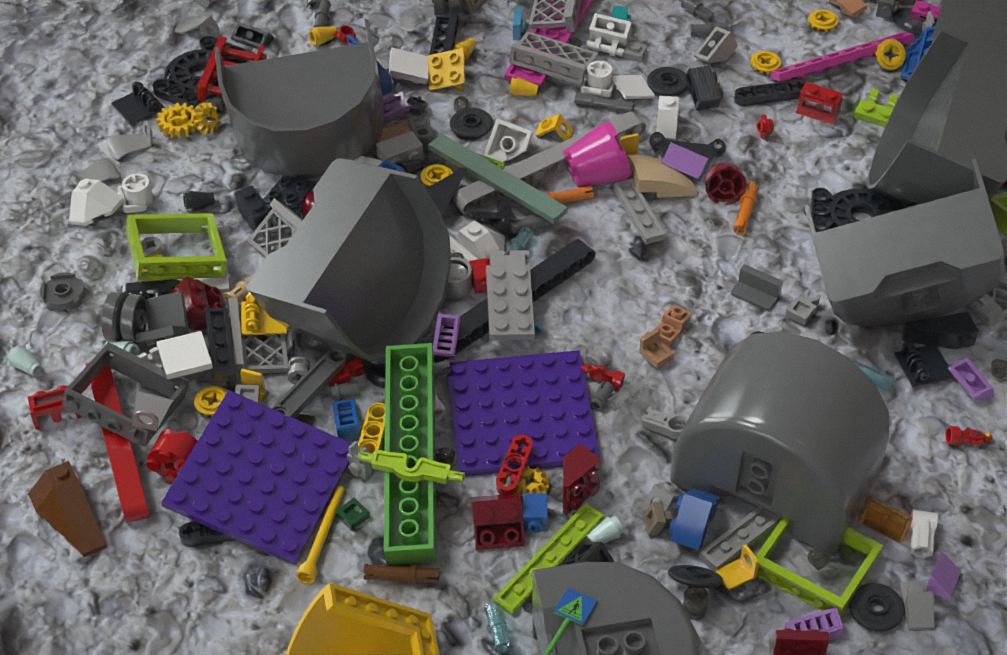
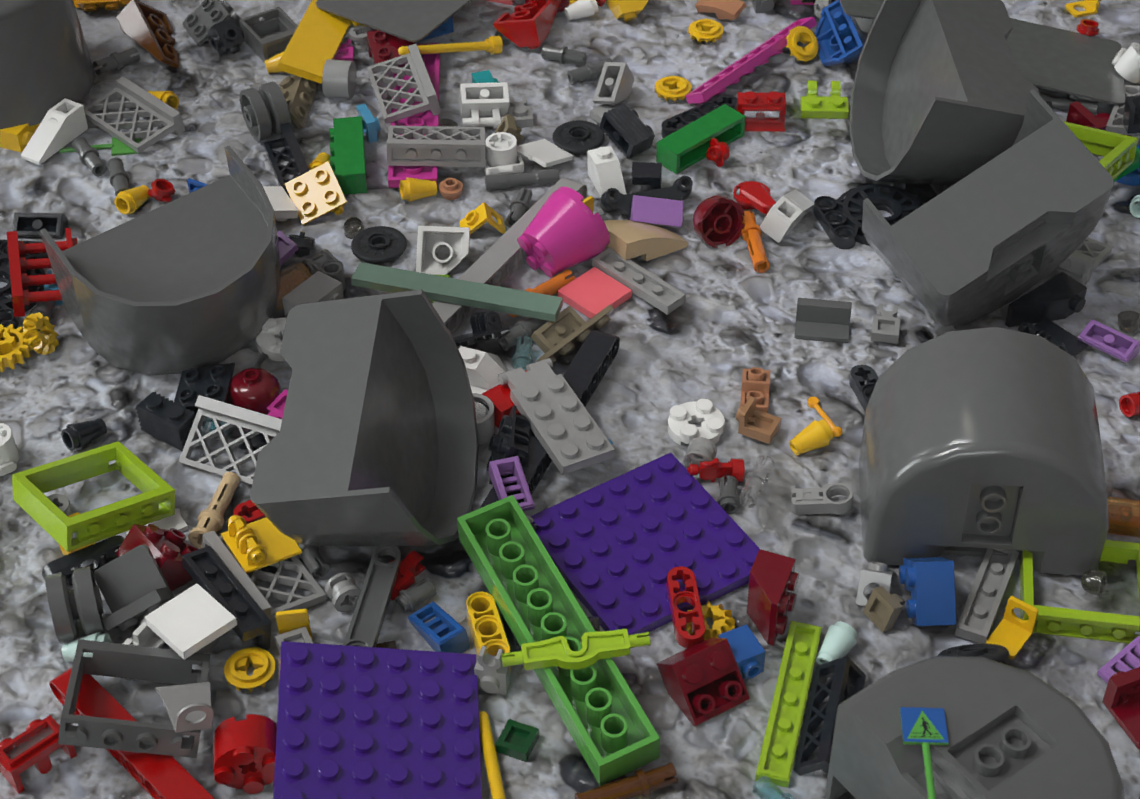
camera: 25 degrees left, 5 degrees down
none -> green brick [329,116,367,195]
none -> nougat plate [438,178,463,200]
none -> black hinge [487,406,530,485]
none -> dark tan tile [495,113,523,145]
none -> dark grey axle [505,188,533,228]
none -> dark tan bracket [530,305,614,365]
none -> coral tile [558,267,632,319]
none -> black panel [631,162,662,190]
none -> green brick [656,104,745,174]
none -> white plate [668,399,725,445]
none -> red piece [733,181,776,217]
none -> white slope [760,189,814,243]
none -> yellow cone [789,419,833,456]
none -> light orange hinge [807,397,843,437]

